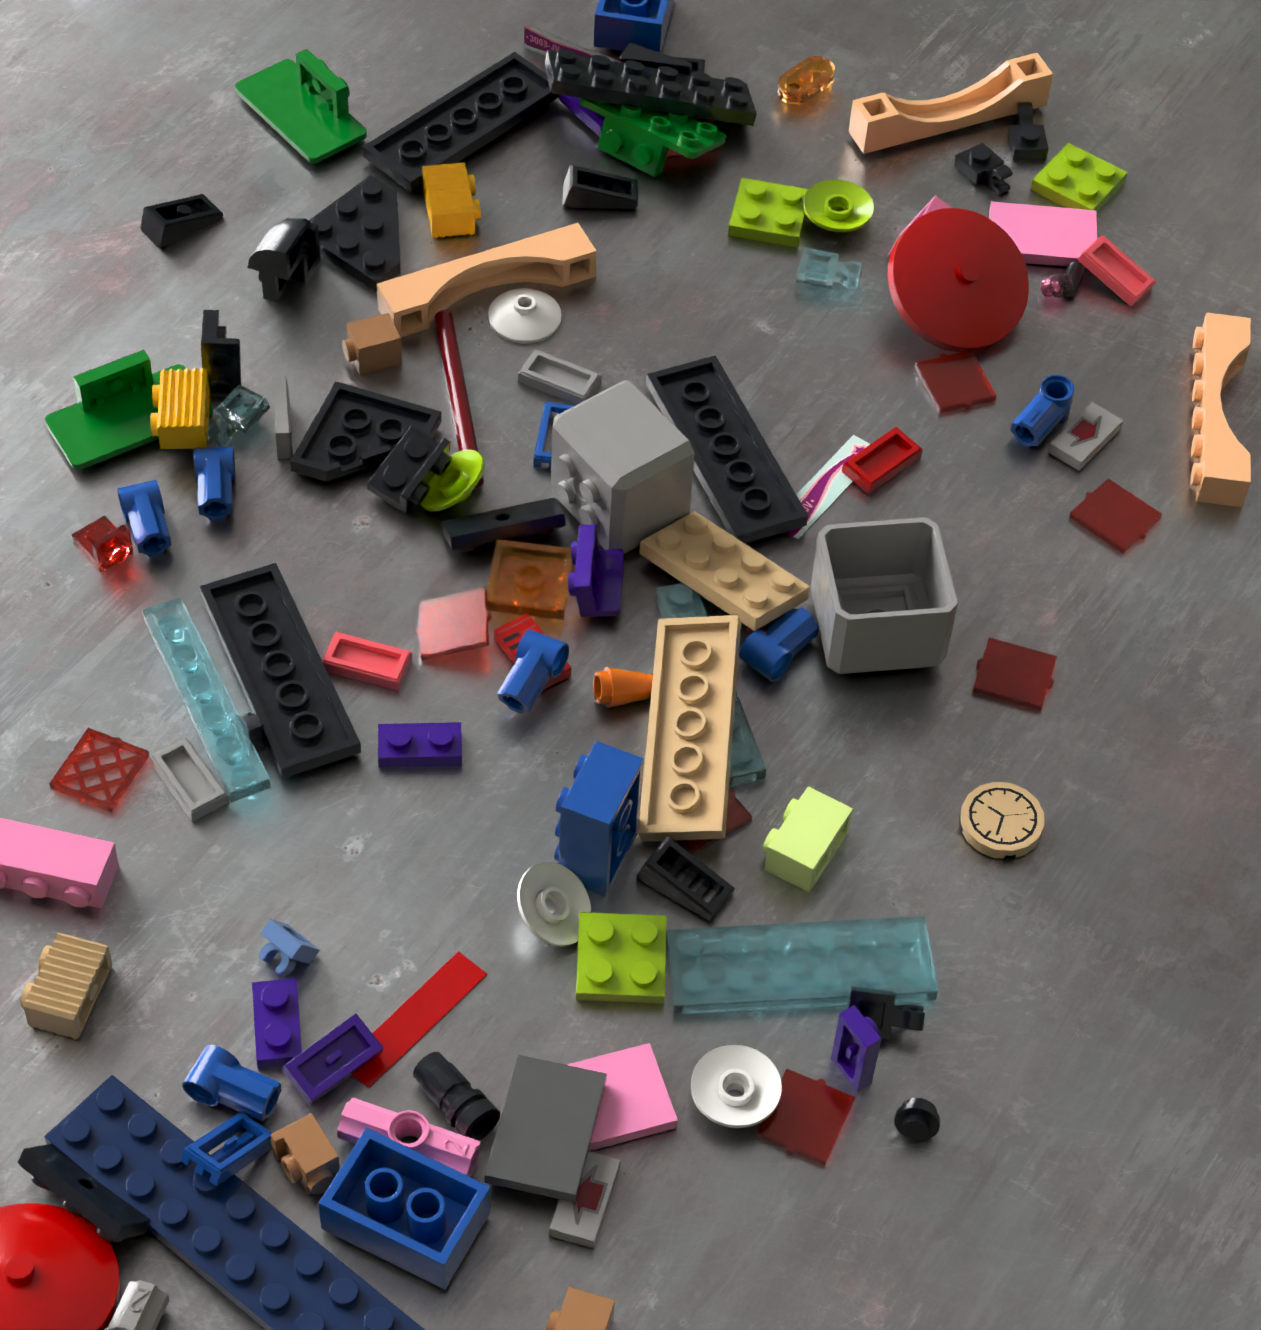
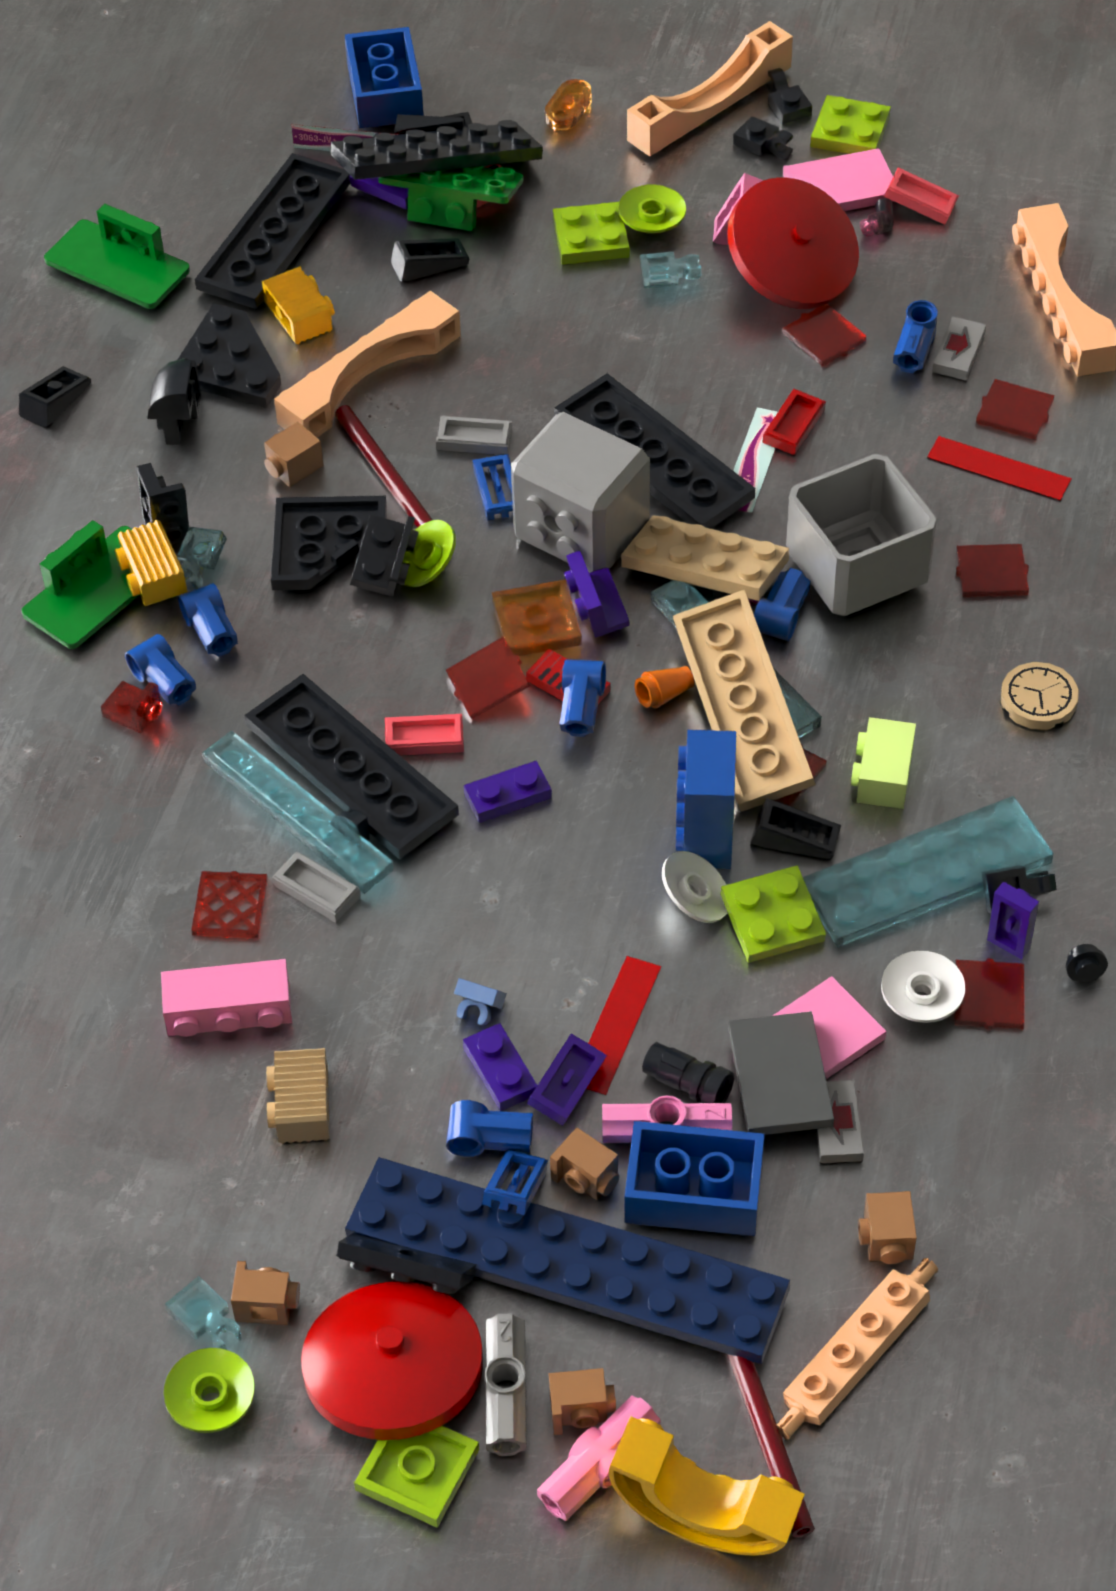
camera: 15 degrees left, 0 degrees up
light grey tile [272,376,293,459] -> none
black tile [441,497,566,552] -> none
white dish [488,288,561,344] -> none
none -> red sticker [927,436,1072,500]

